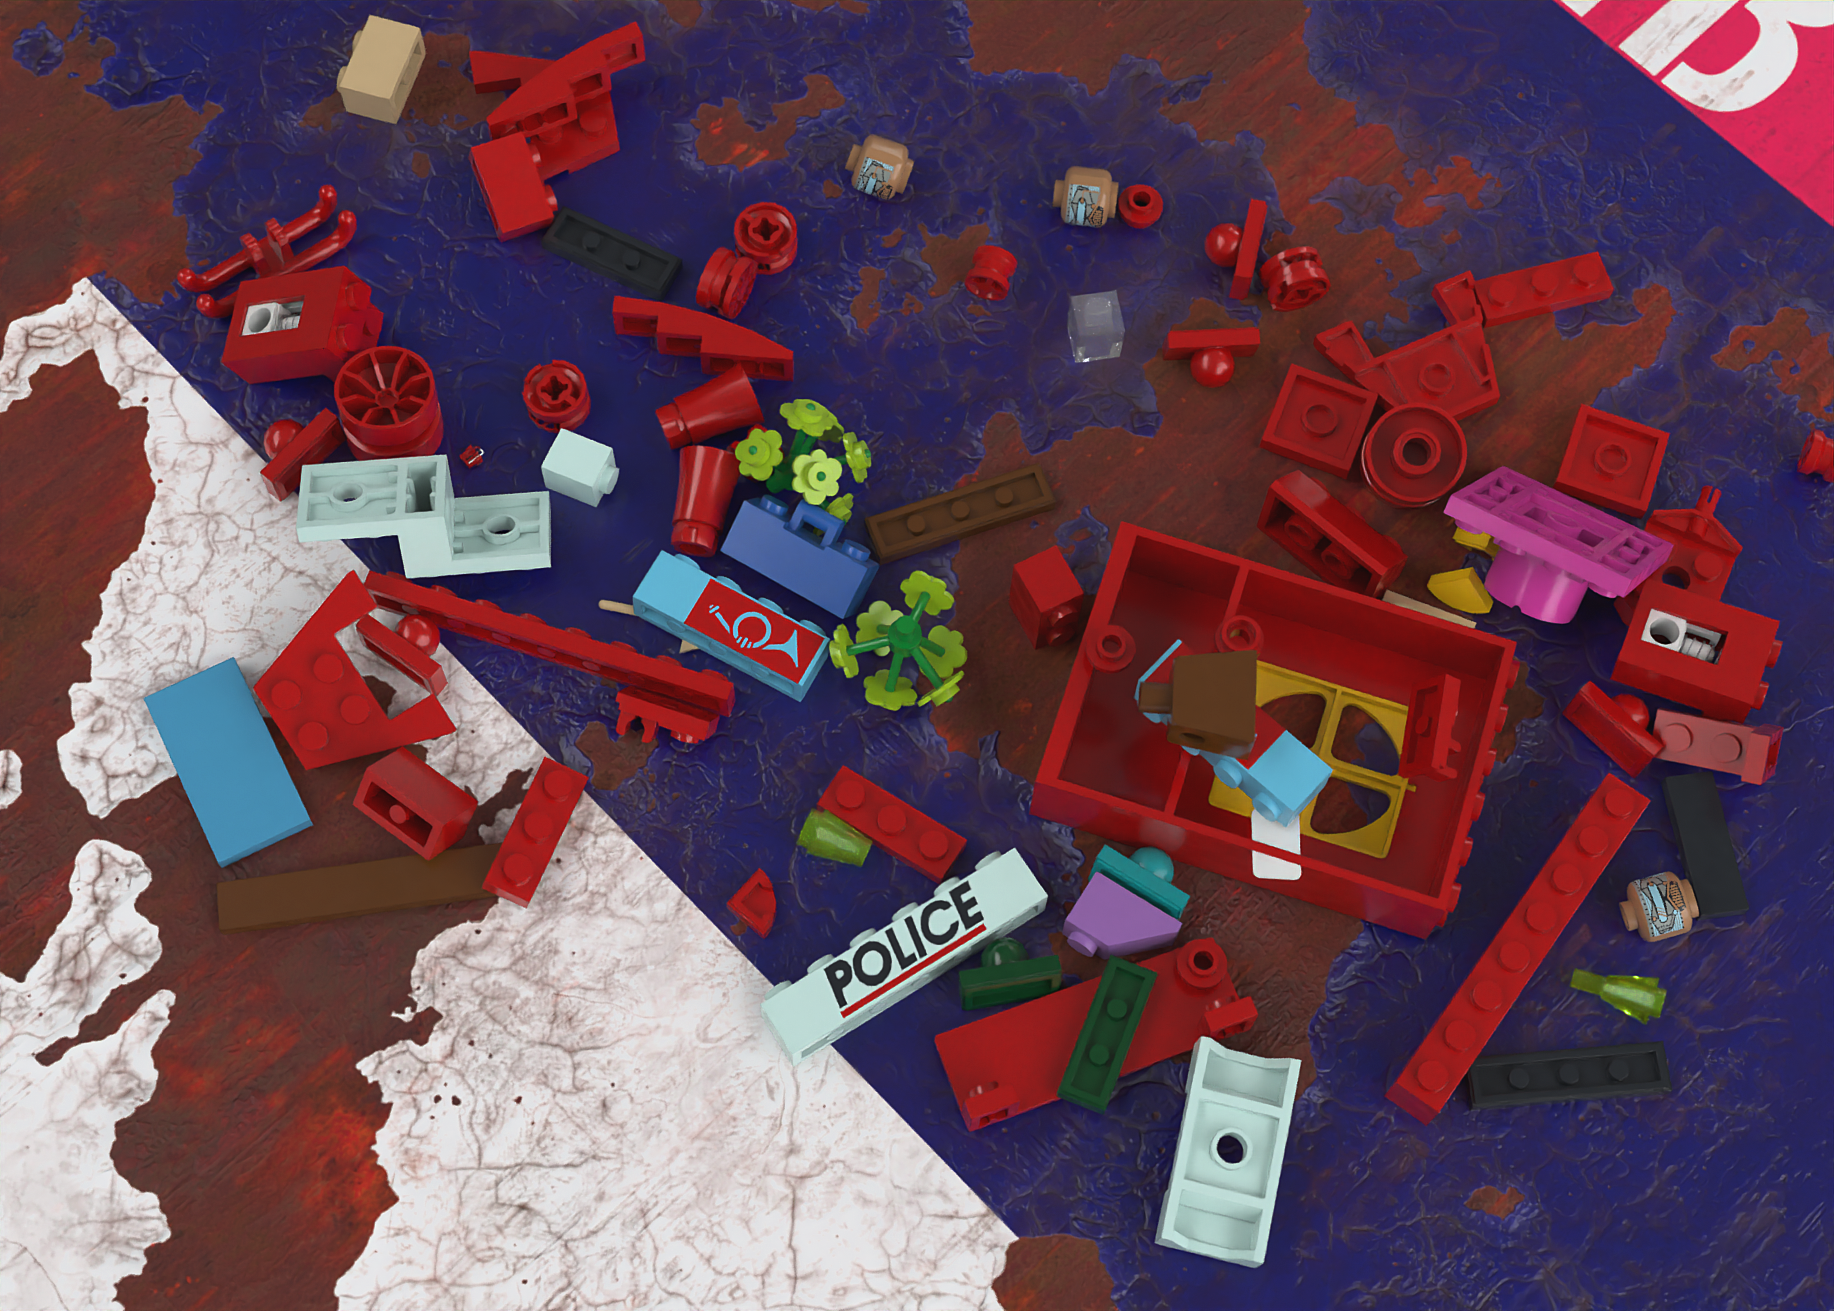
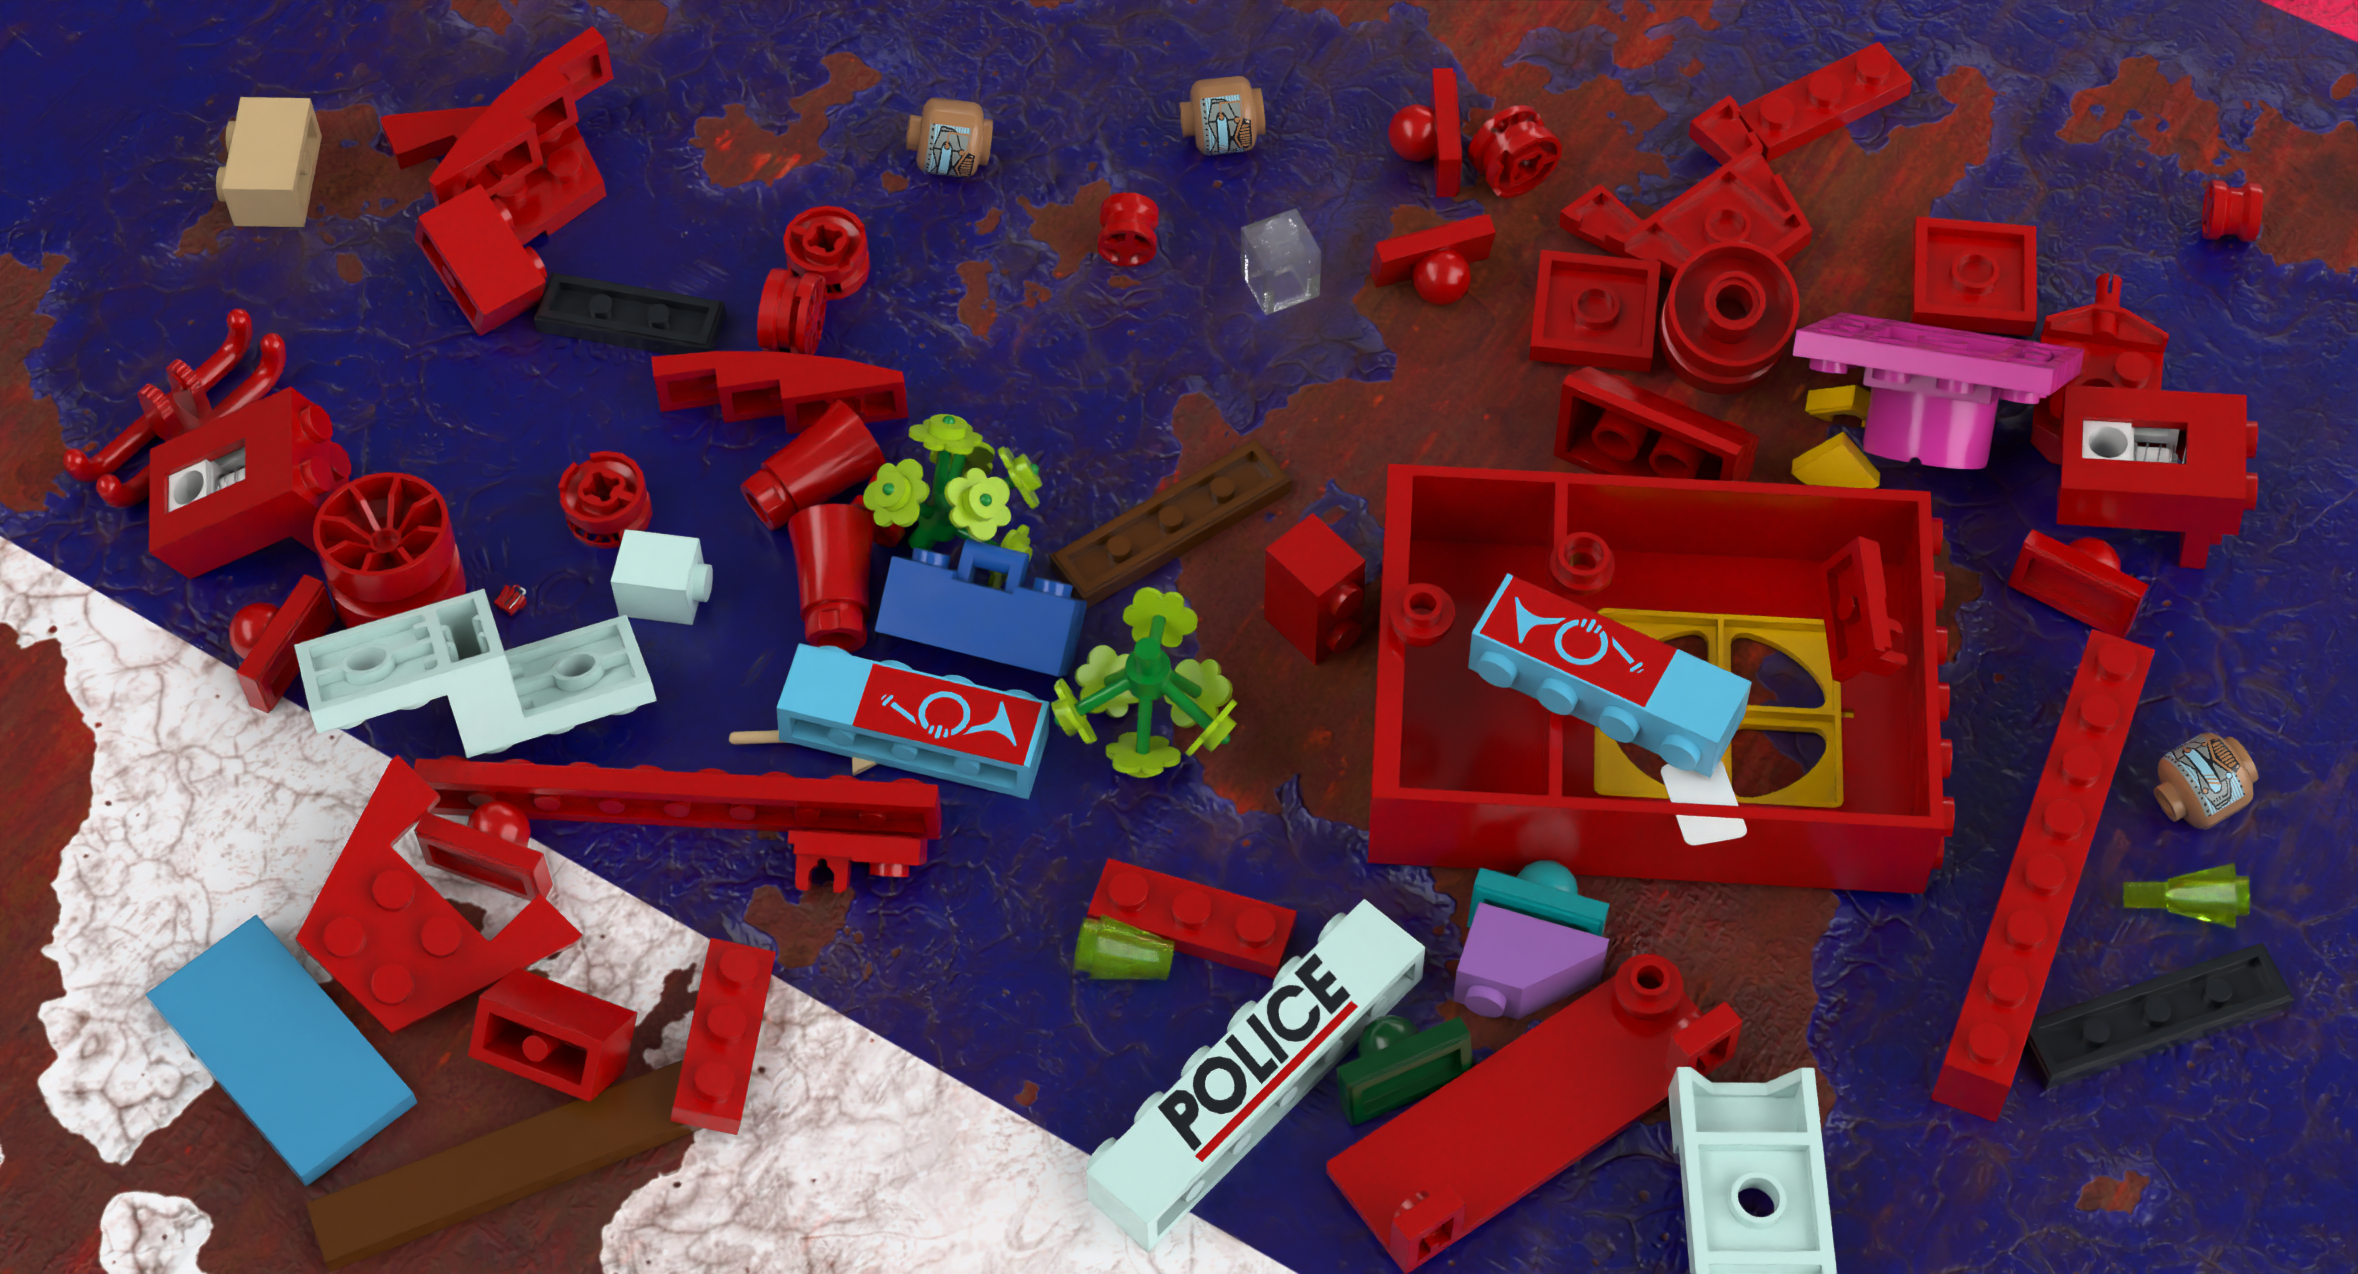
camera: 10 degrees left, 10 degrees down
red tile [726,868,777,939] -> none
dark green tile [1056,955,1158,1115] -> none
red plate [1118,184,1163,228] -> none
reddish brown torso [1138,650,1257,760] -> none
red bracket [1652,708,1784,785] -> none
black tile [1661,771,1749,921] -> none

